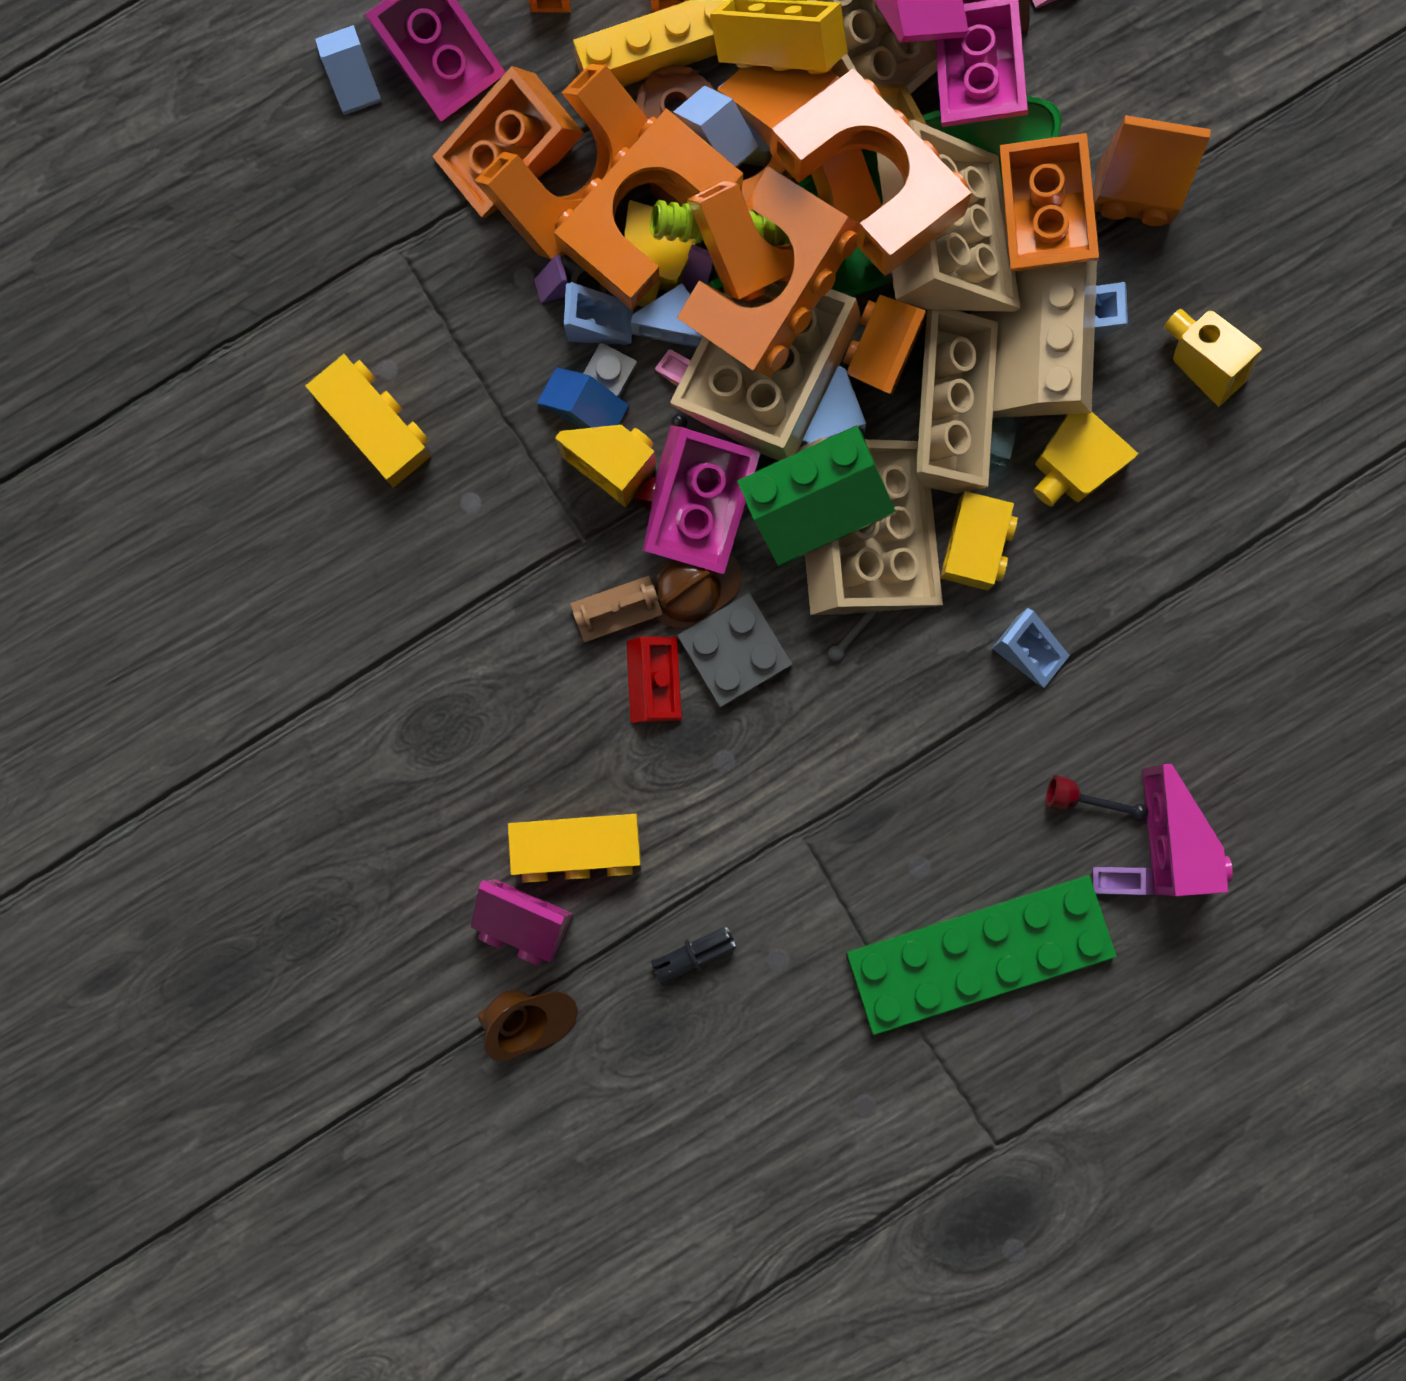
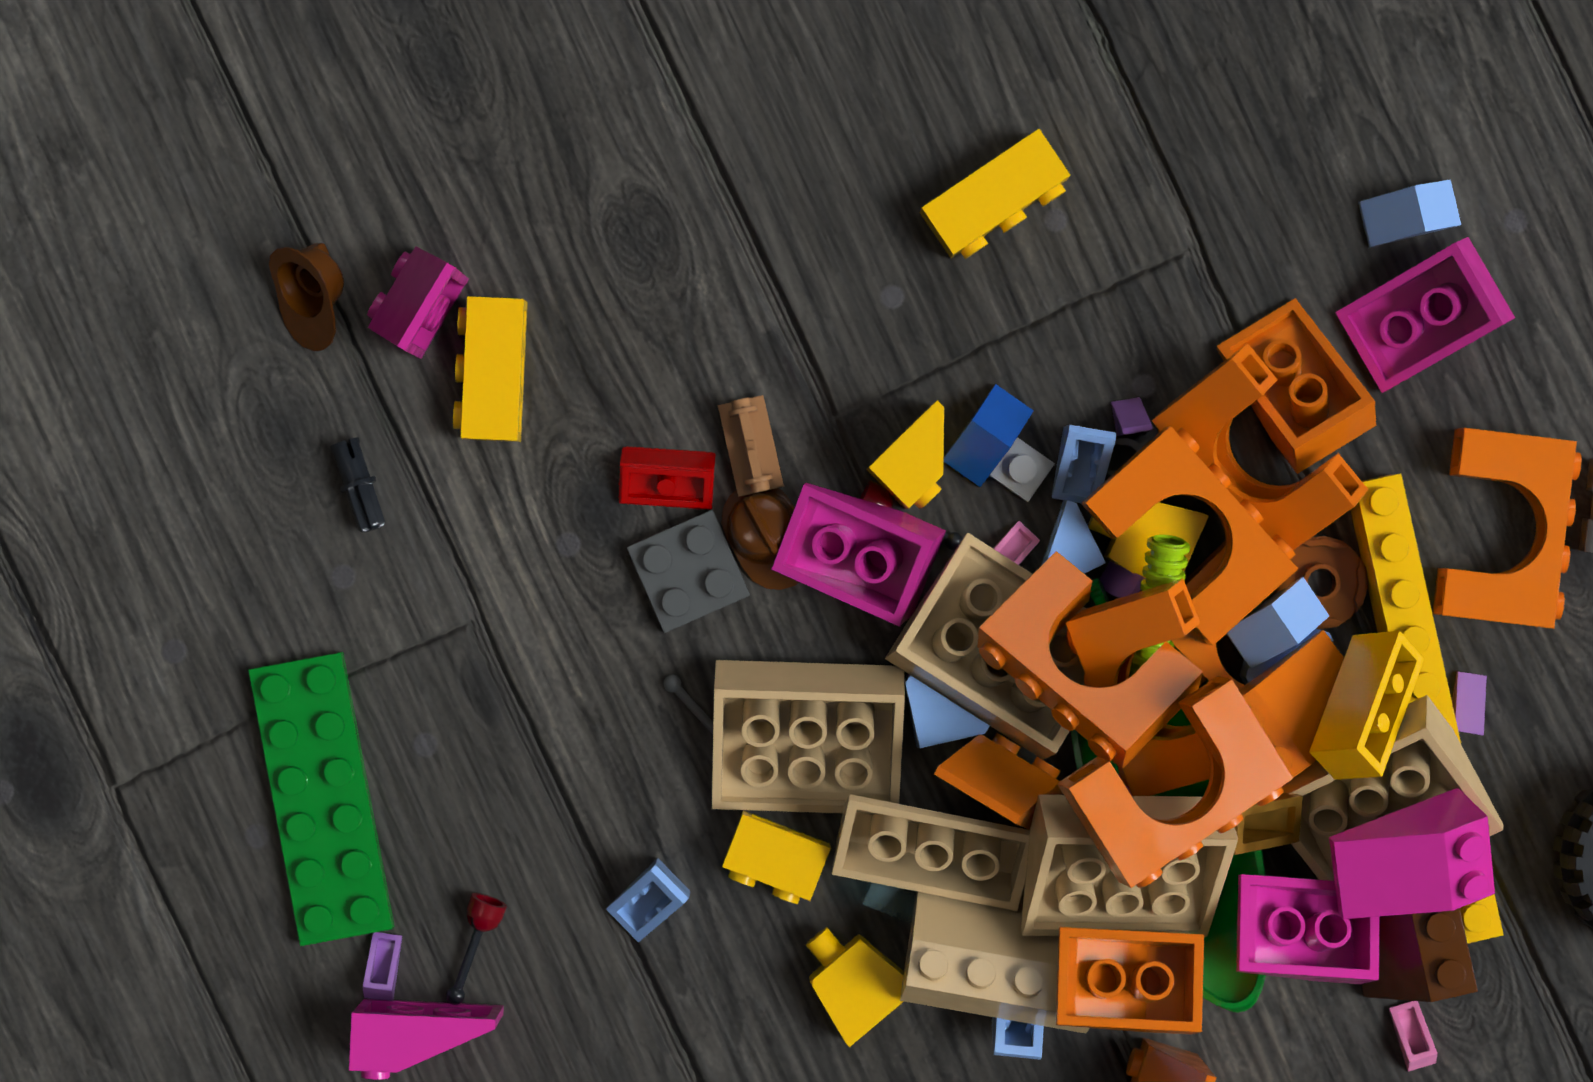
camera: 100 degrees right, 5 degrees up
green slope [737,425,897,566] -> none

